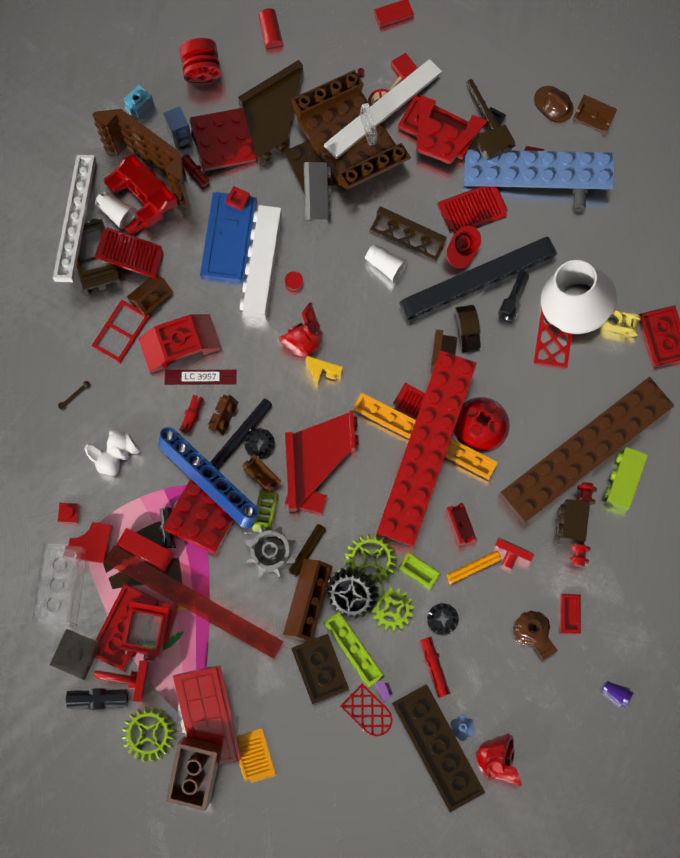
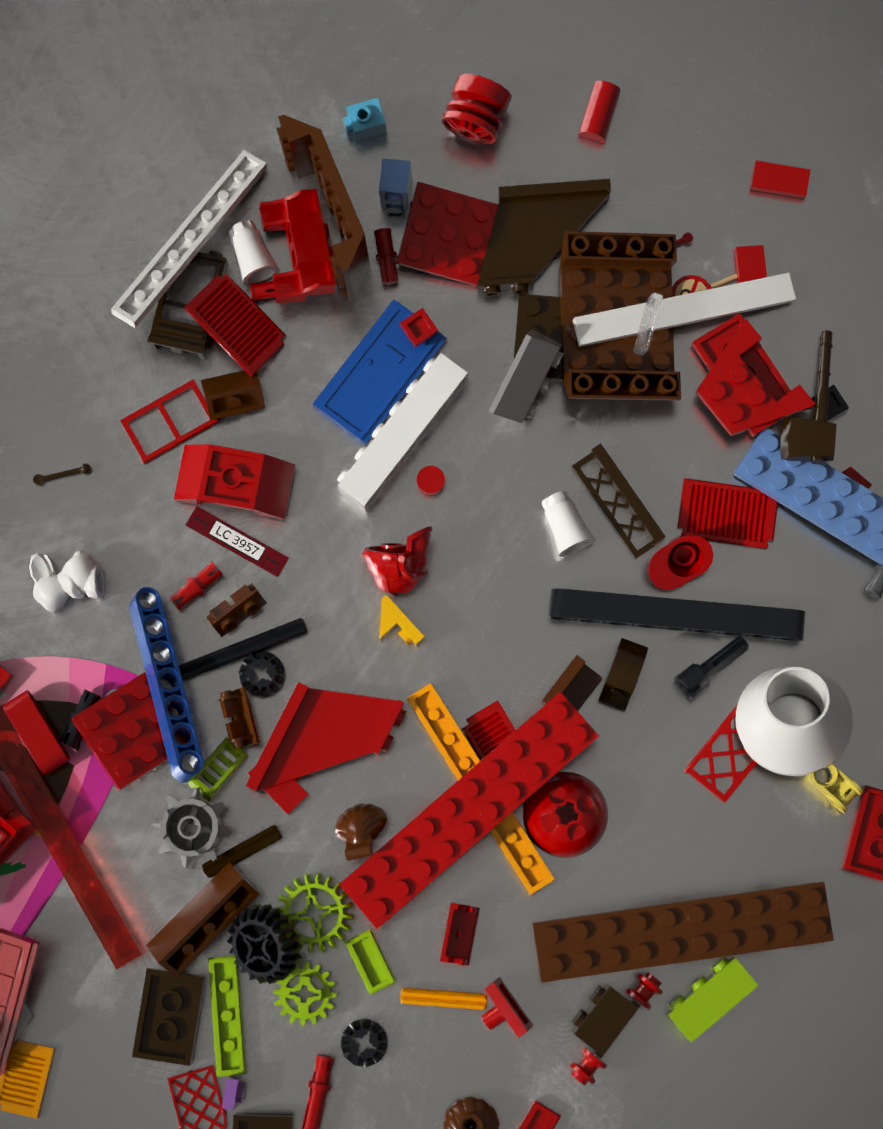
camera: 35 degrees right, 5 degrees up
none -> reddish brown animal [334,803,387,861]

